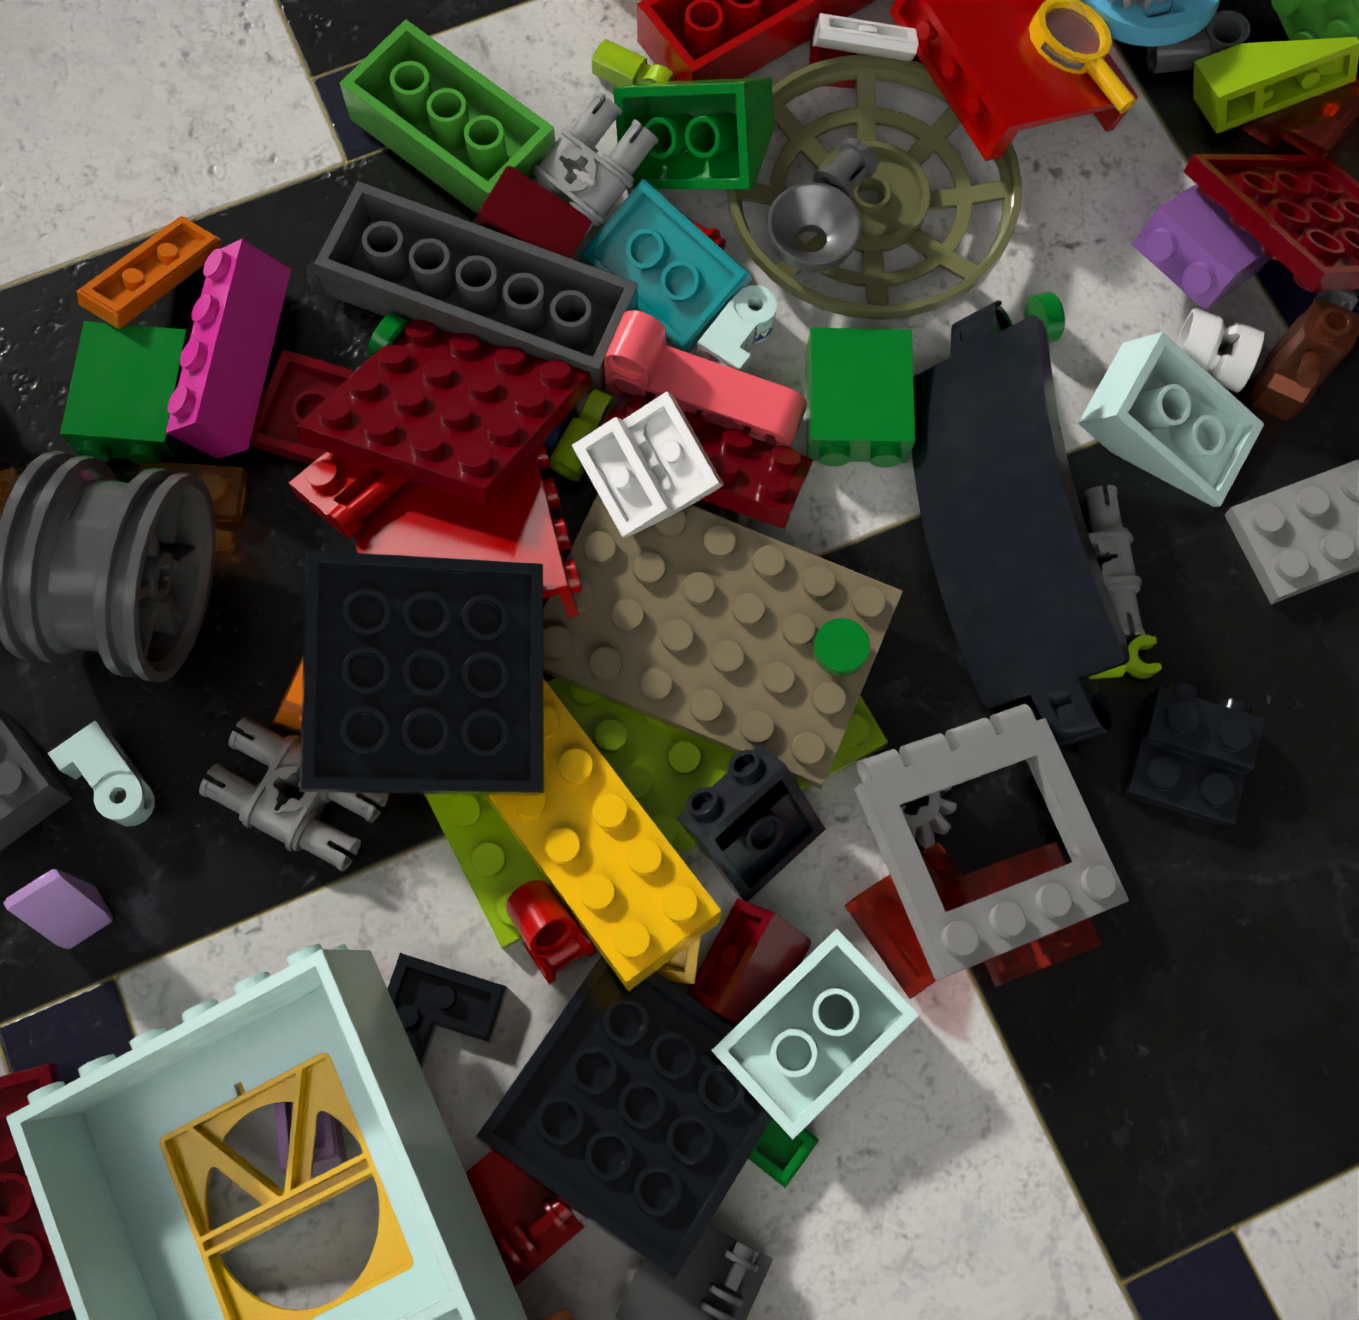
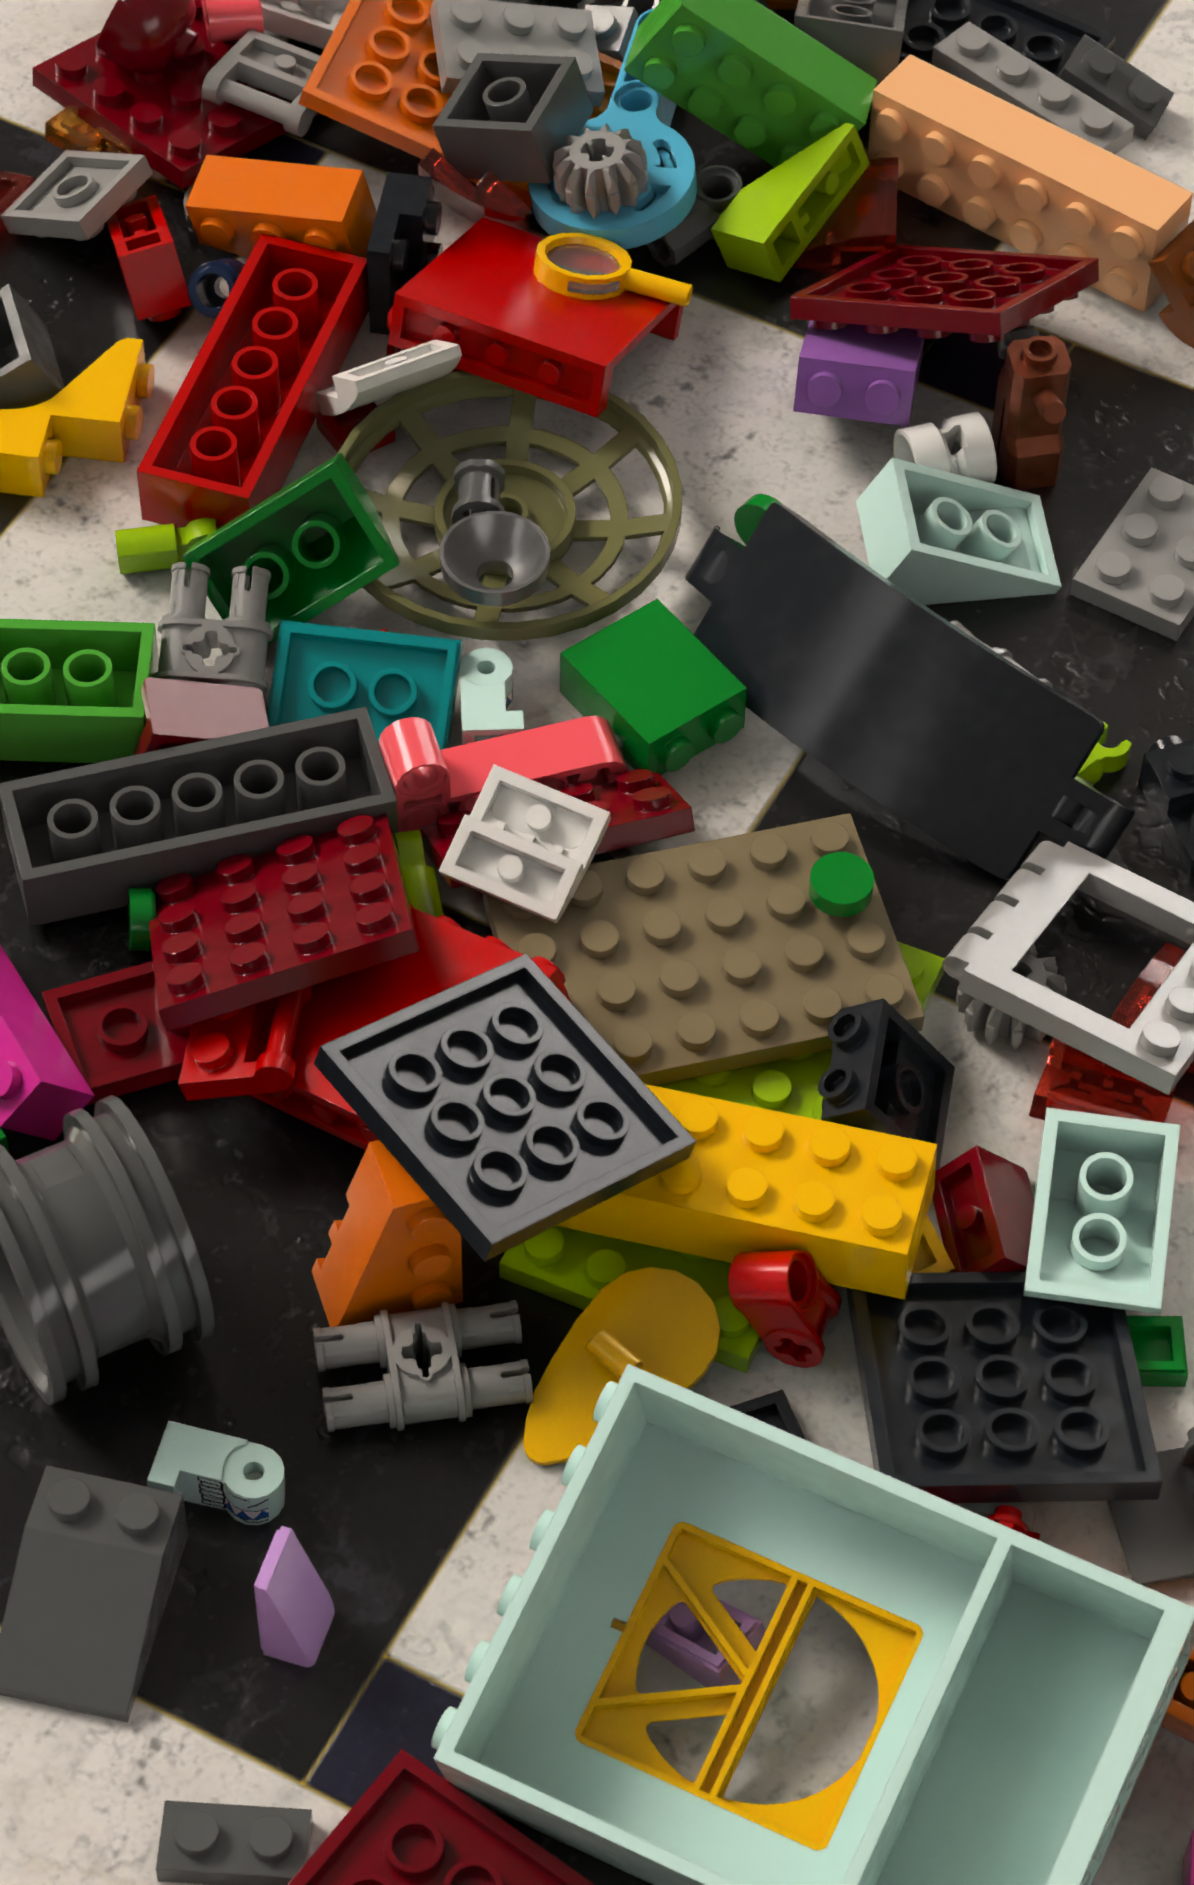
camera: 35 degrees left, 20 degrees down
none -> yellow shield [523,1267,721,1466]

